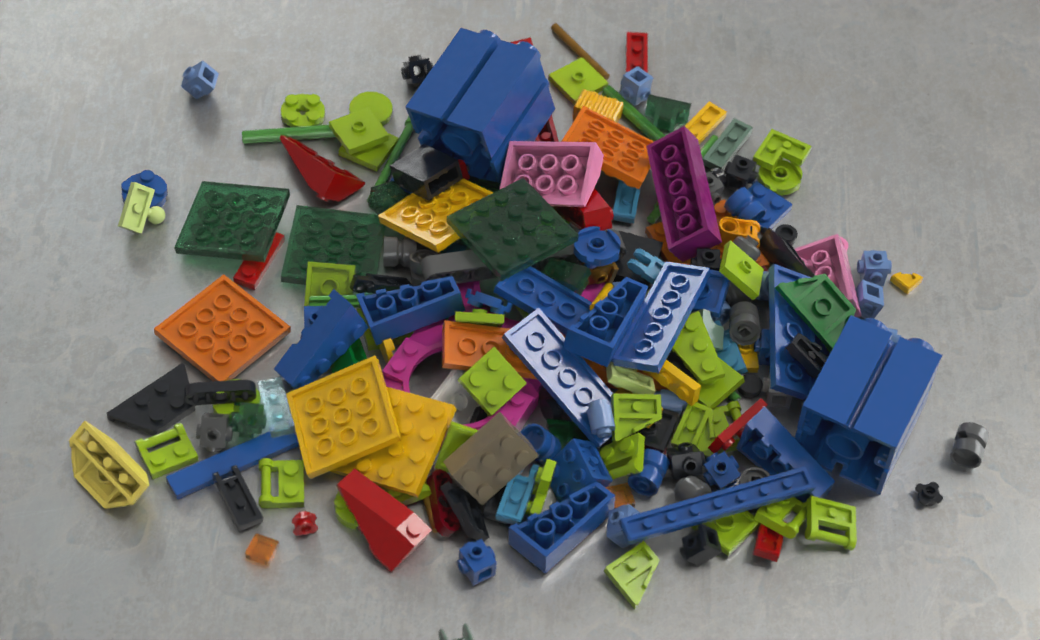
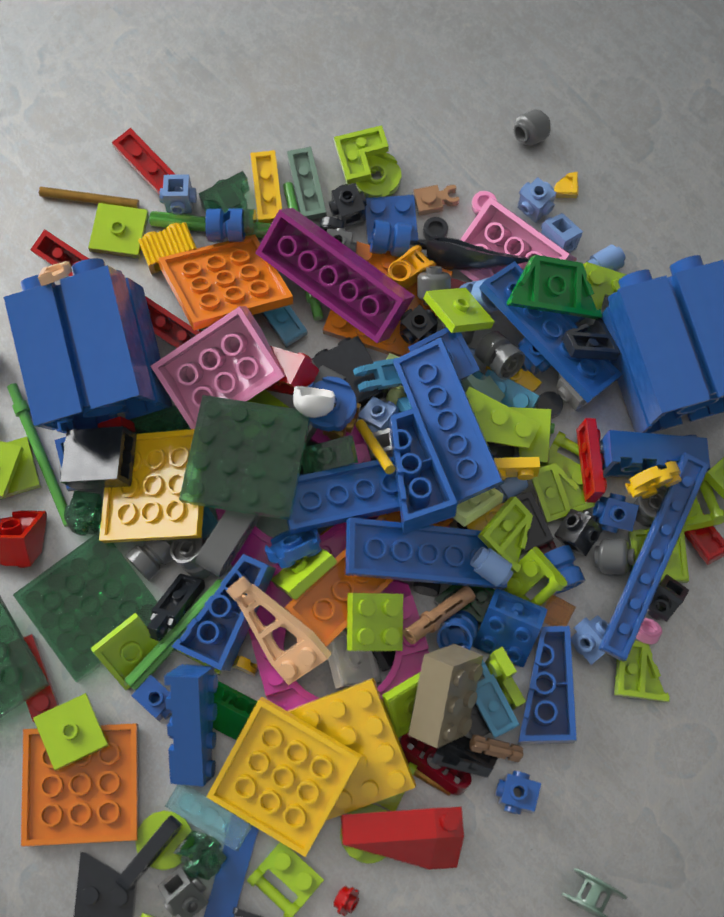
camera: 40 degrees left, 20 degrees up
none -> lime plate [33,693,109,771]
none -> light nougat tile [38,261,72,286]
none -> blue wheel [205,208,246,242]
none -> light nougat plate [226,576,332,685]
none -> clear green tile [243,209,257,235]
none -> white hair [293,386,335,418]
none -> medium nougat pin [403,586,475,644]
none -> medium nougat plate [413,185,459,216]
none -> medium nougat axle [469,734,524,762]
none -> dark grey head [513,109,551,146]
none -> yellow plate [625,461,682,499]
none -> bright pink tile [636,618,662,644]

